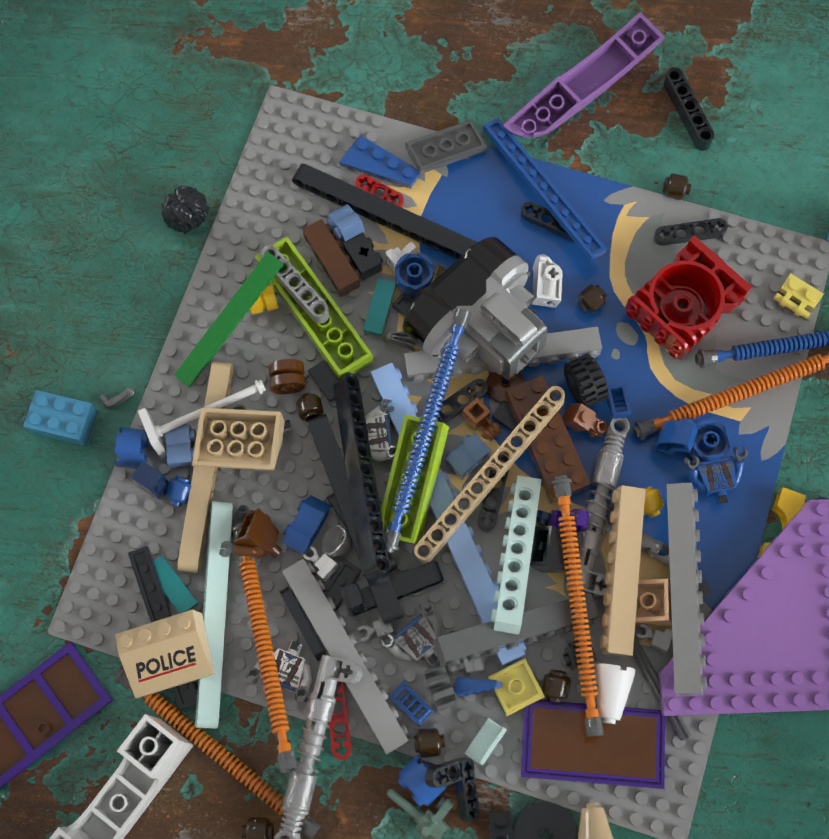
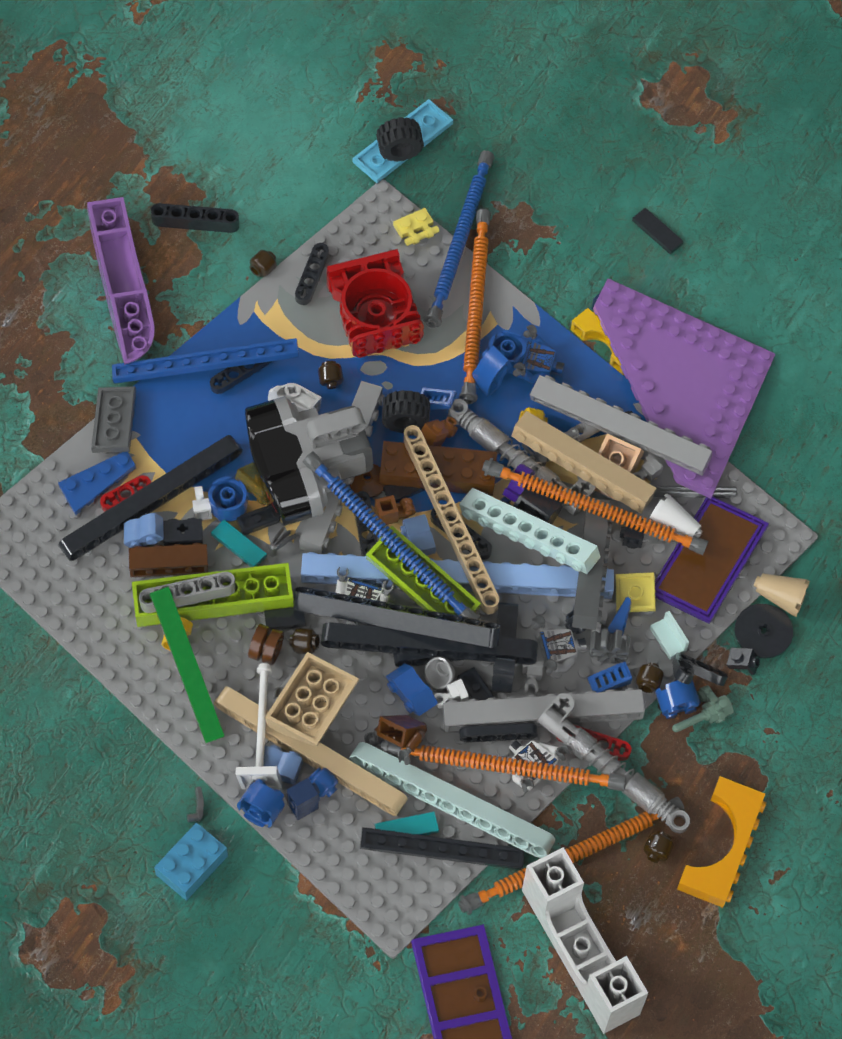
camera: 70 degrees left, 10 degrees down
tan slope [115,610,214,698] -> none
black hair [161,186,209,234] -> none
dark brown head [542,670,571,702] -> none

